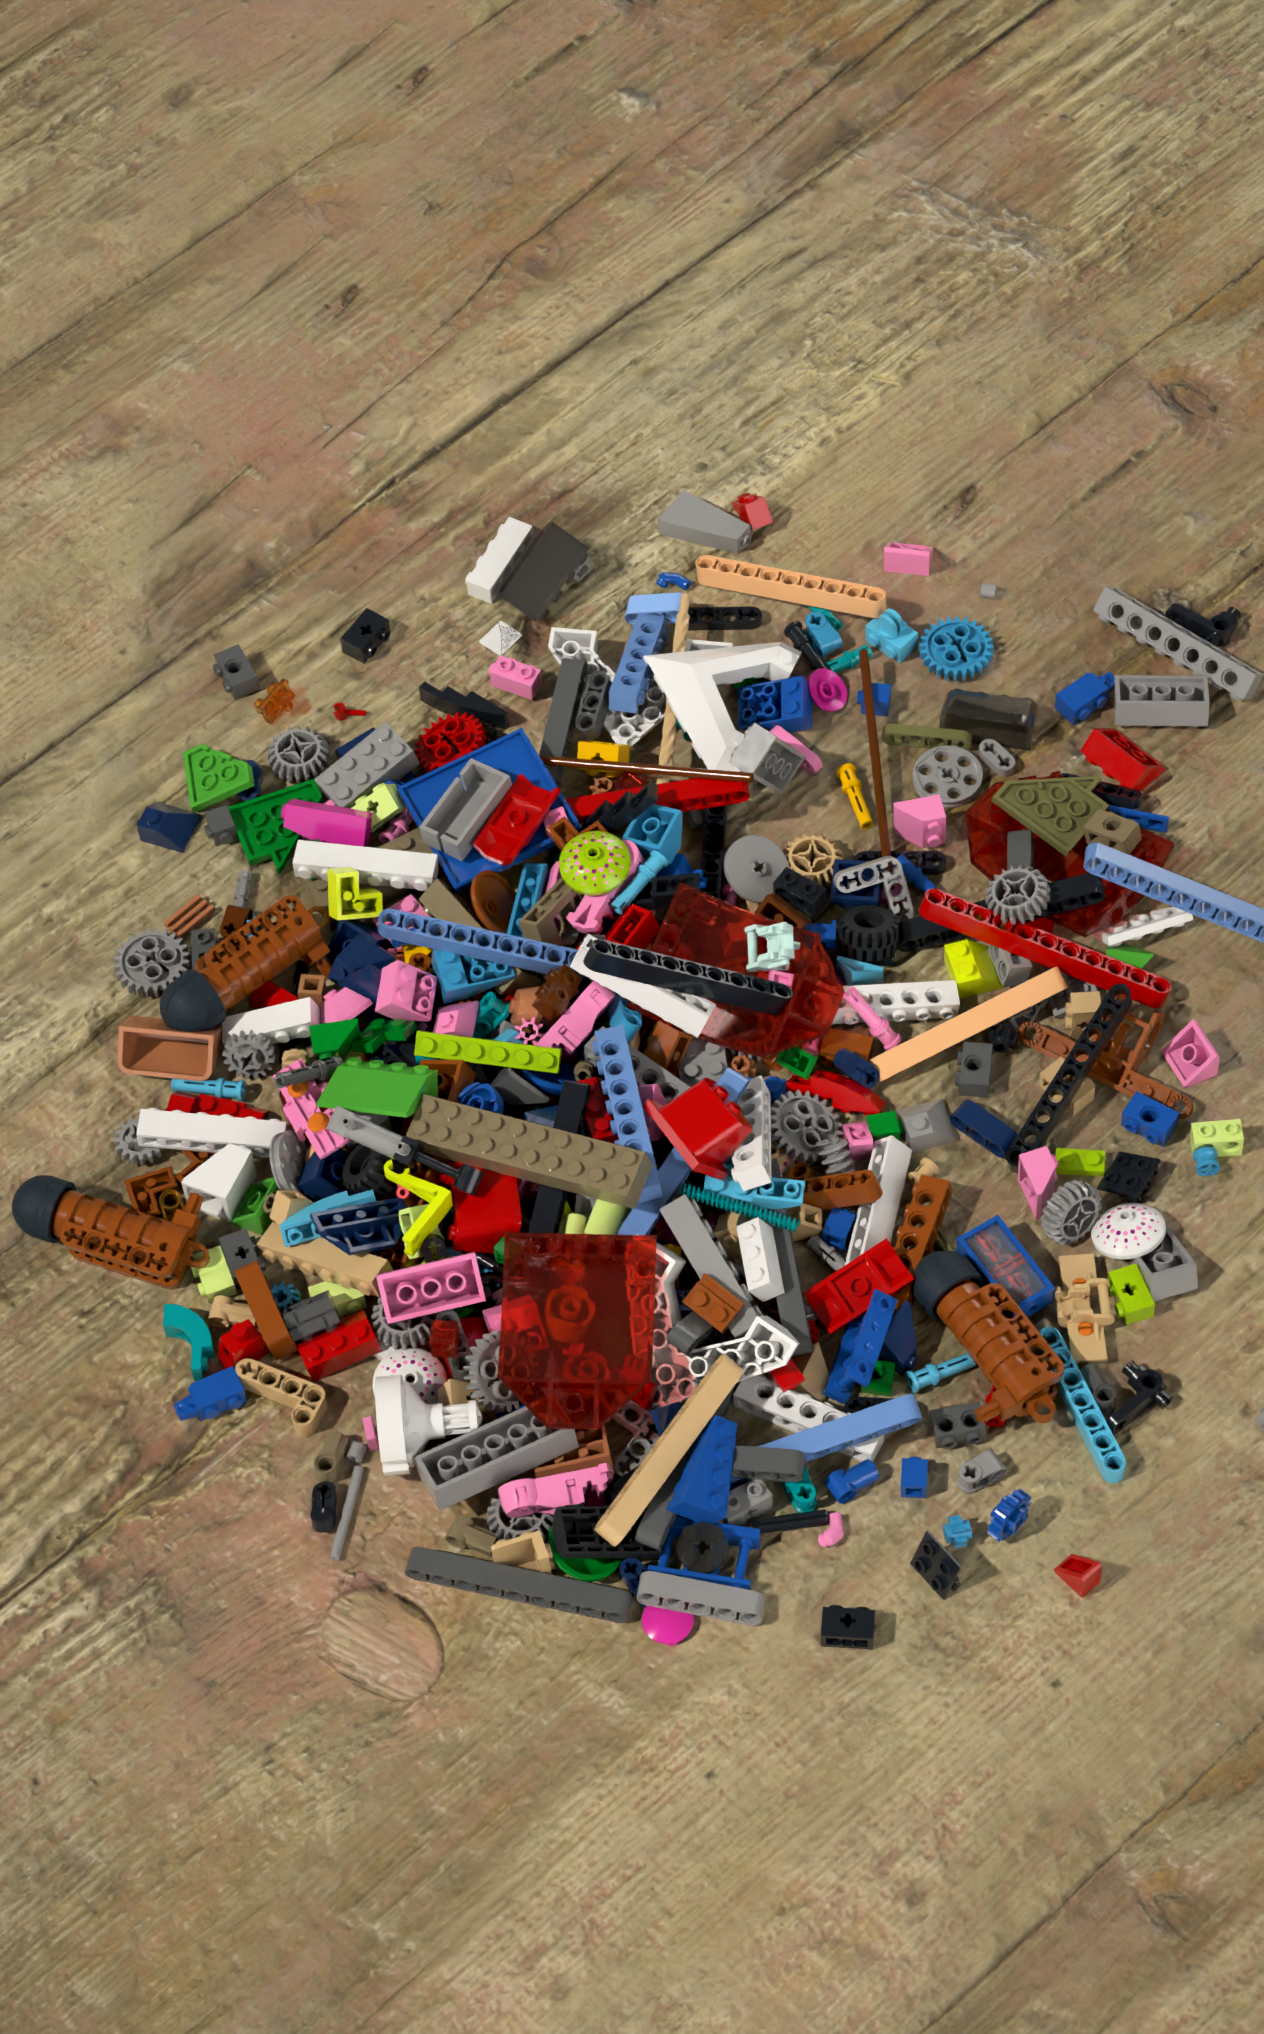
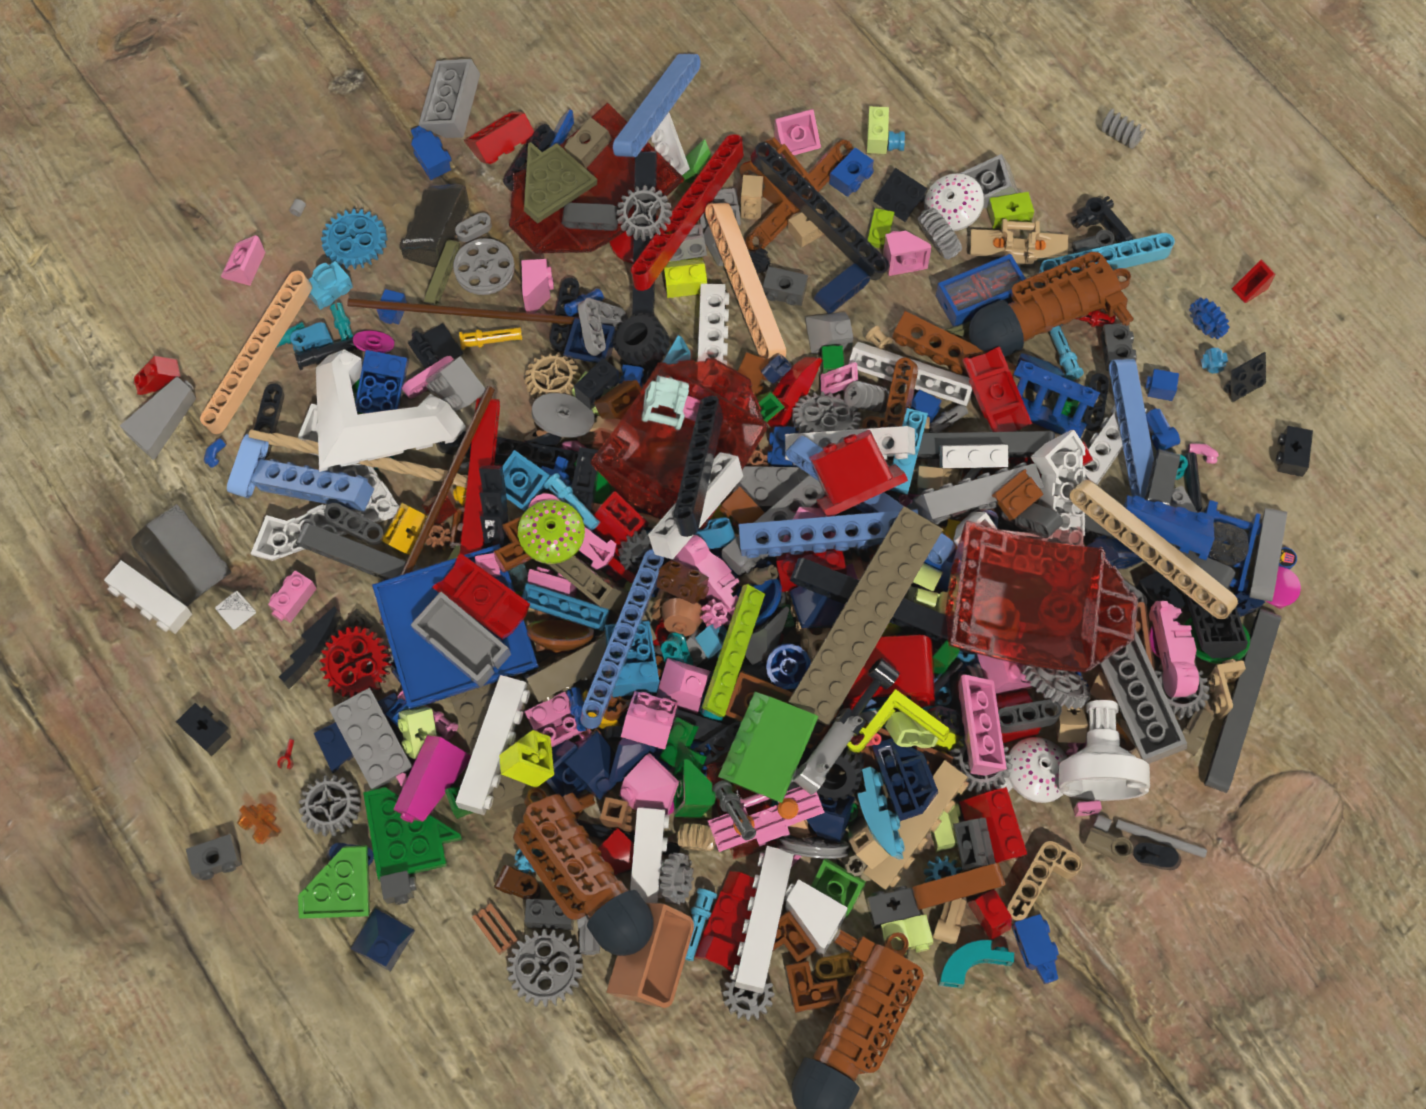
camera: 85 degrees left, 10 degrees up
light grey axle [233,869,252,908] -> none
clear red brick [430,1320,460,1358] -> none
teal piece [678,1183,800,1232] -> none
bright pink pin [843,987,902,1051] -> none
light grey piece [957,1449,1008,1494] -> none
light grey brick [1093,586,1264,701] -> none
black piece [1165,603,1241,647] -> none
none -> black hinge [408,323,464,369]
none -> tile [1279,547,1297,569]

